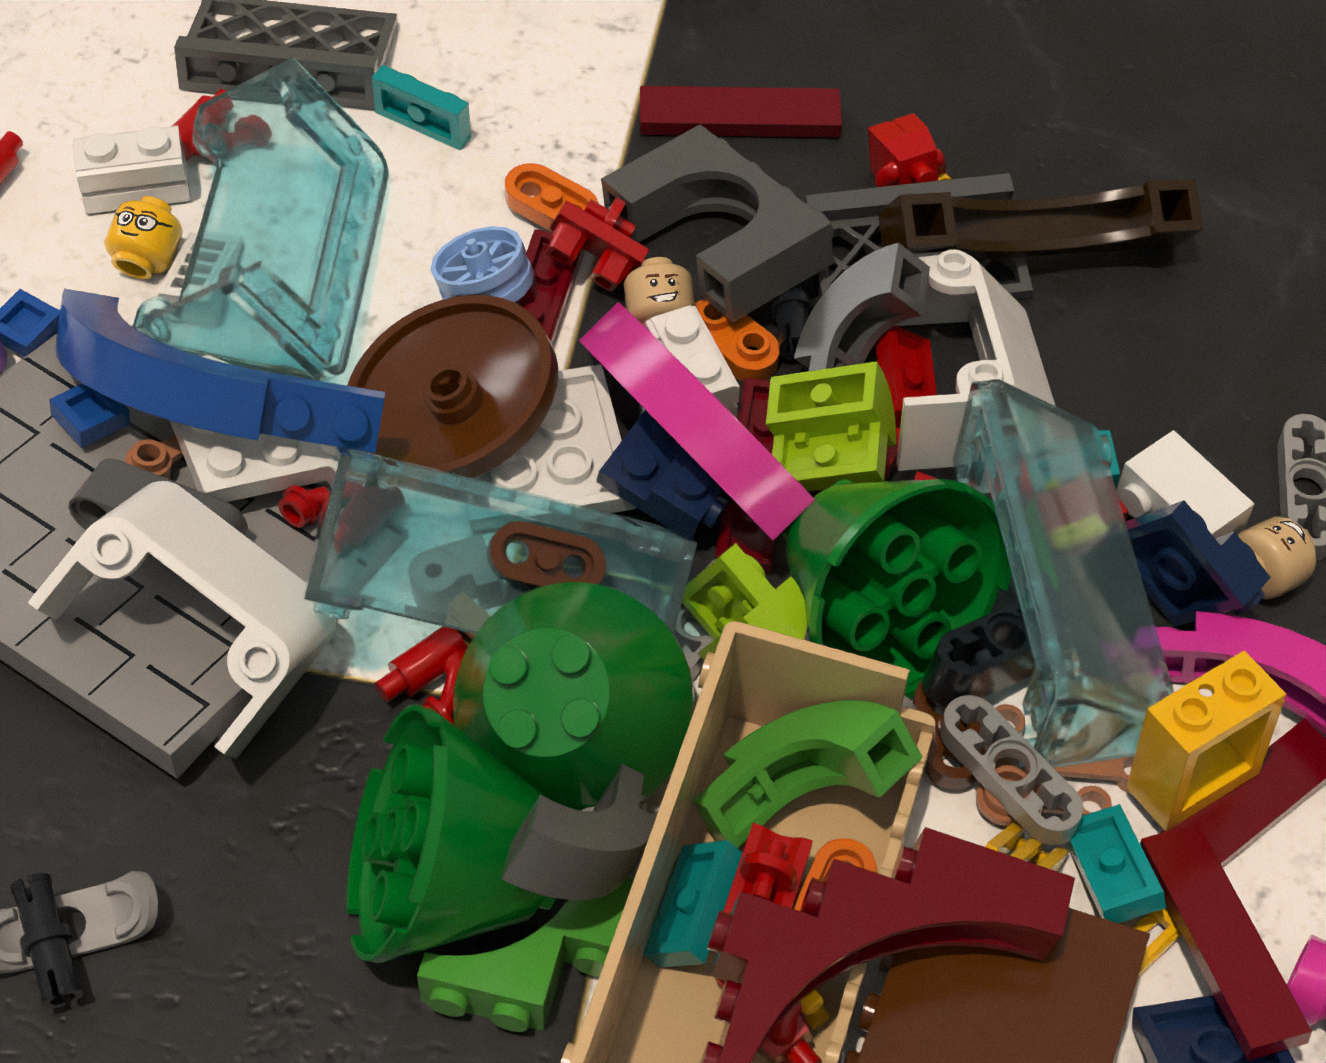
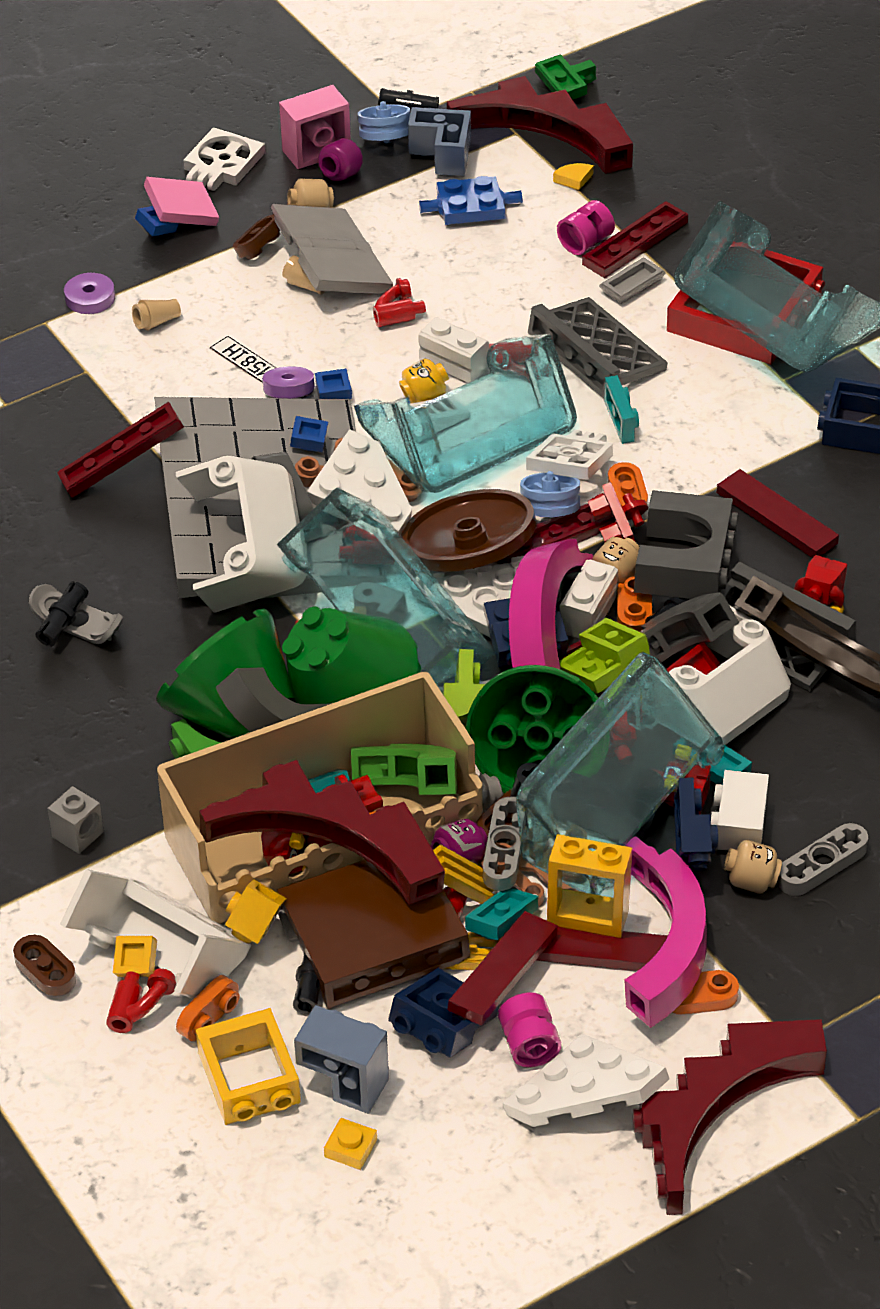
camera: 50 degrees right, 10 degrees down
blue arch [55,288,385,453] -> none
reddish brown plate [487,521,606,588] -> none
none -> magenta head [431,819,488,864]
none -> white piece [526,429,613,480]

